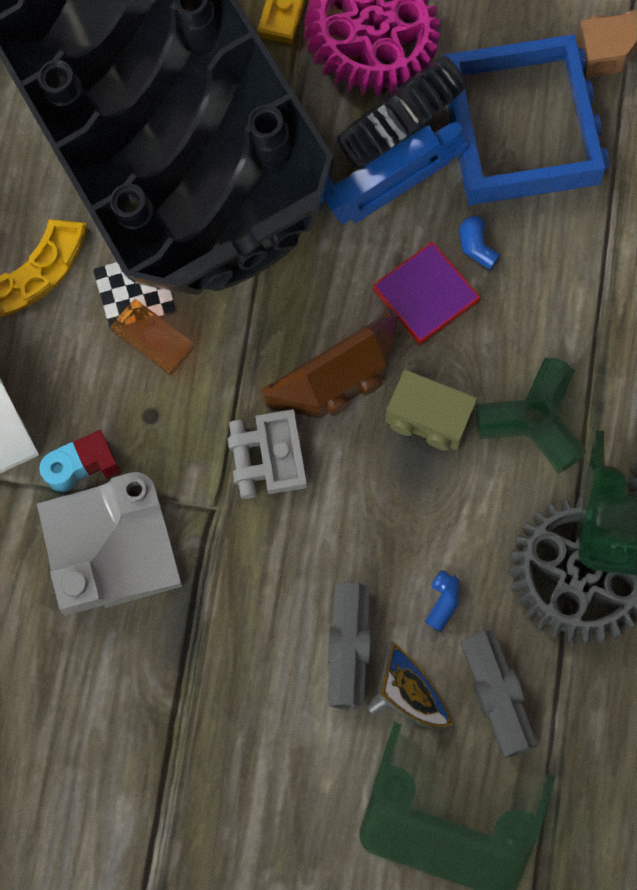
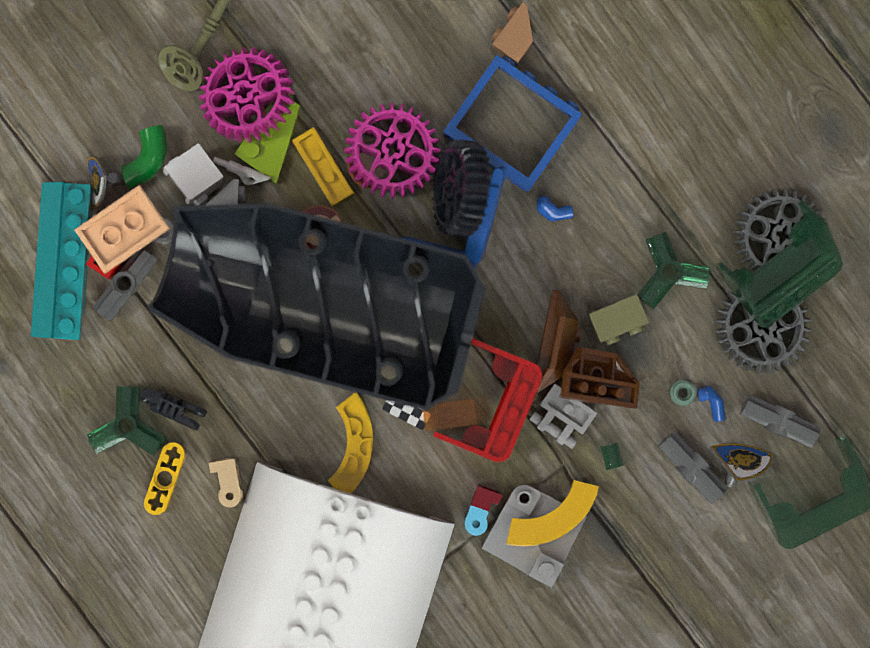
camera: 50 degrees left, 15 degrees up
dark purple tile [372,241,480,346] -> none
none -> red windscreen [433,338,542,462]
none -> yellow tile [506,480,599,547]
none -> reddish brown wedge [561,347,640,409]
none -> clear green hinge [600,443,623,470]
none -> sand green plate [670,380,696,406]

